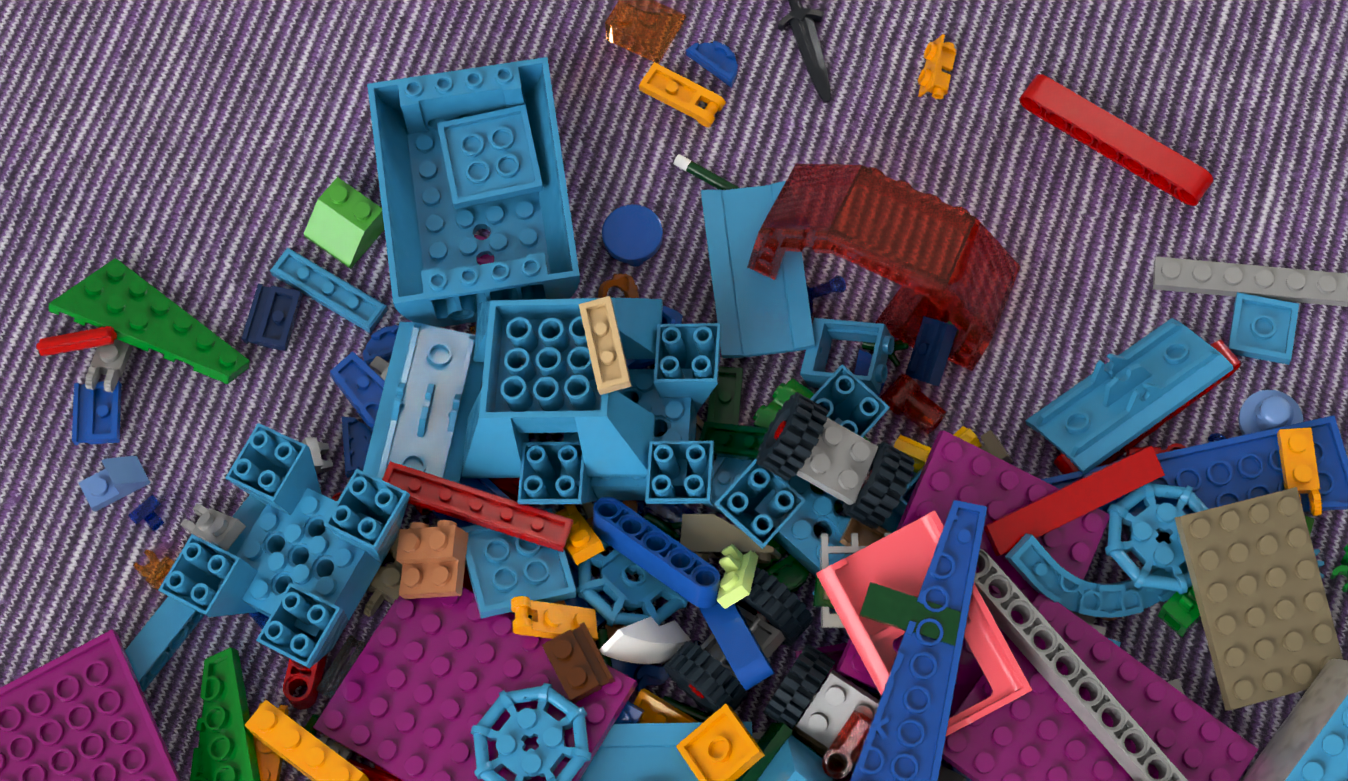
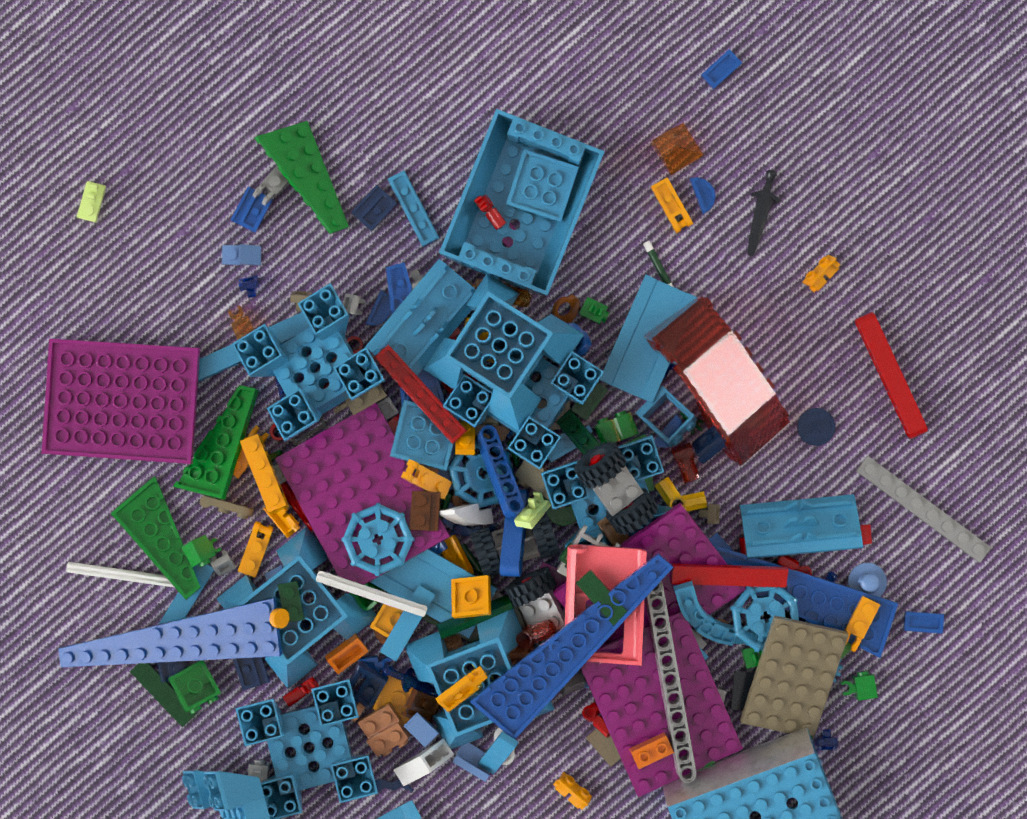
camera: 25 degrees right, 20 degrees up
red axle [36,326,117,356] -> none
light grey hinge [180,504,246,551] -> none
bright green slope [304,177,384,269] -> none
blue tile [363,325,399,367] -> none
nougat plate [396,520,469,599] -> none
tan plate [579,296,632,395] -> none
blue tile [602,204,663,267] -> none
dark azure tile [1228,292,1299,365] -> none
none -> dark tan tile [290,291,312,312]
none -> red bar [474,194,507,230]
none -> green brick [579,297,610,325]
none -> black slope [730,671,755,710]
none -> dark blue tile [797,408,836,446]

